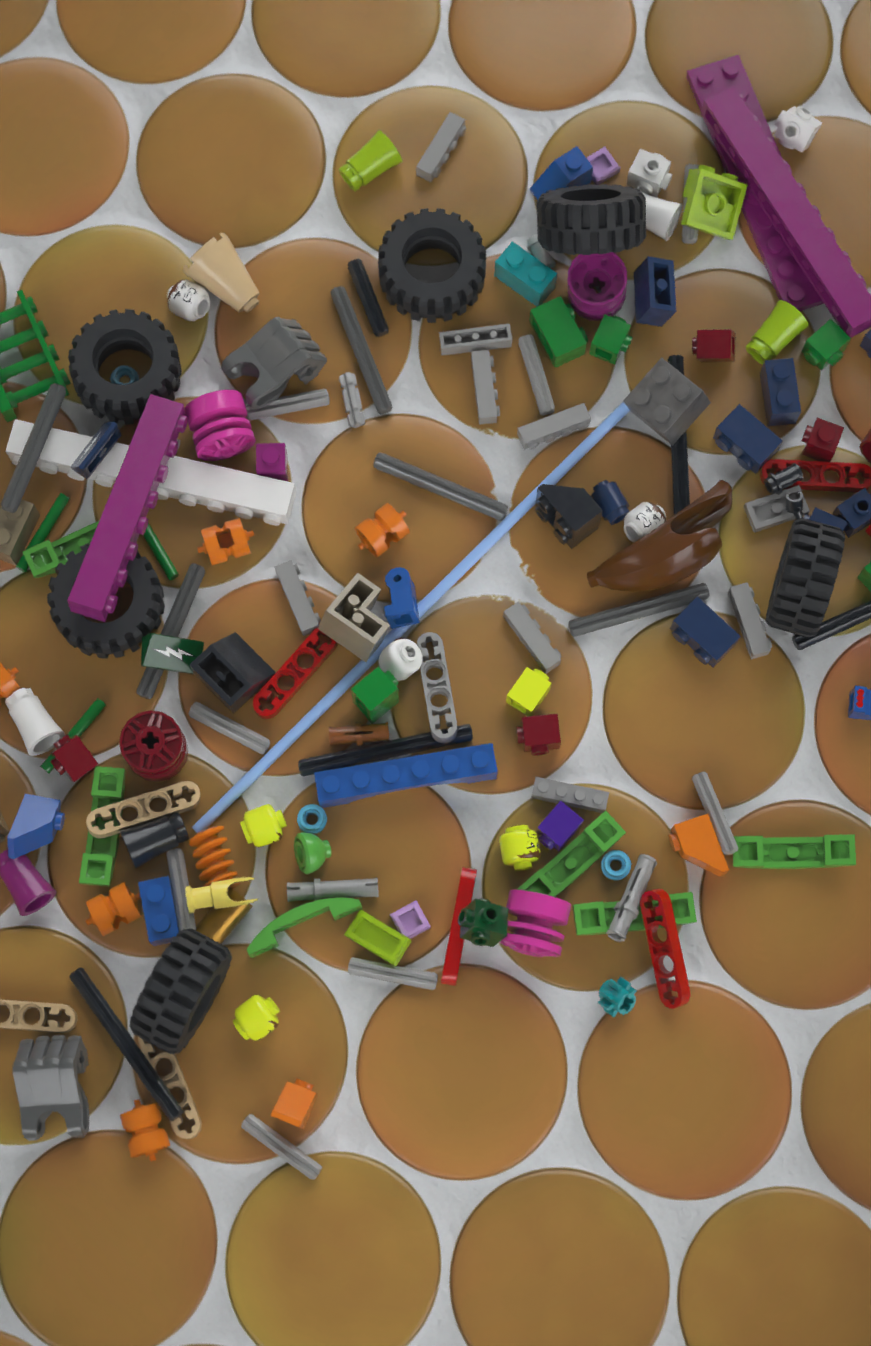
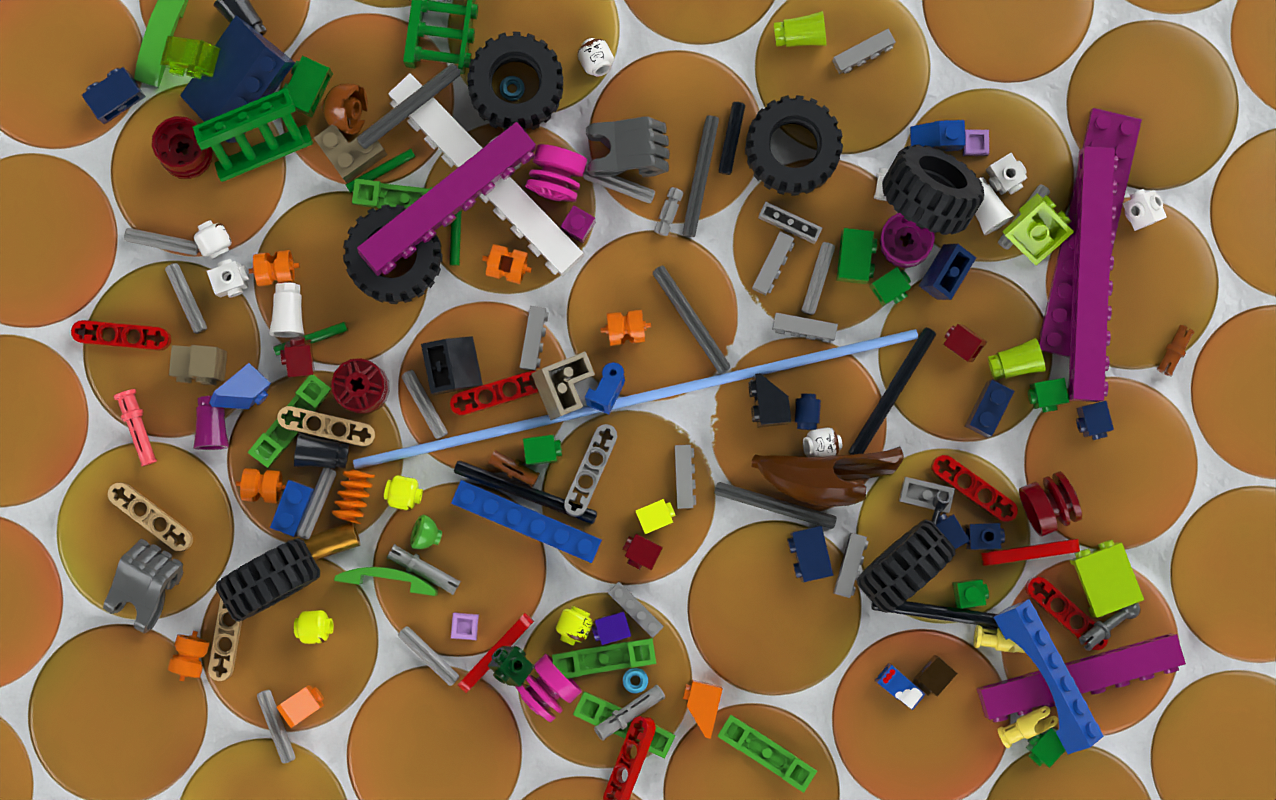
camera: 30 degrees right, 10 degrees up
black axle [69,968,183,1121] -> none
dark blue slope [71,422,122,479] -> none
dark grey axle [137,563,205,699] -> none
slope [141,633,204,675] -> none
tan cone [183,233,260,313] -> none
light yellow piece [185,877,258,913] -> none
medium azure plate [297,804,327,834] -> none
lime tile [344,909,412,967] -> none
white head [379,638,423,681] -> none
teal brick [494,241,557,307] -> none
teal gear [598,977,637,1017] -> none
flat silver brick [623,357,711,446] -> none
light grey axle [692,772,738,856] -> none
dark blue brick [713,404,783,474] -> none
black pin [764,463,803,495] -> none
dark red brick [801,417,844,462] -> none

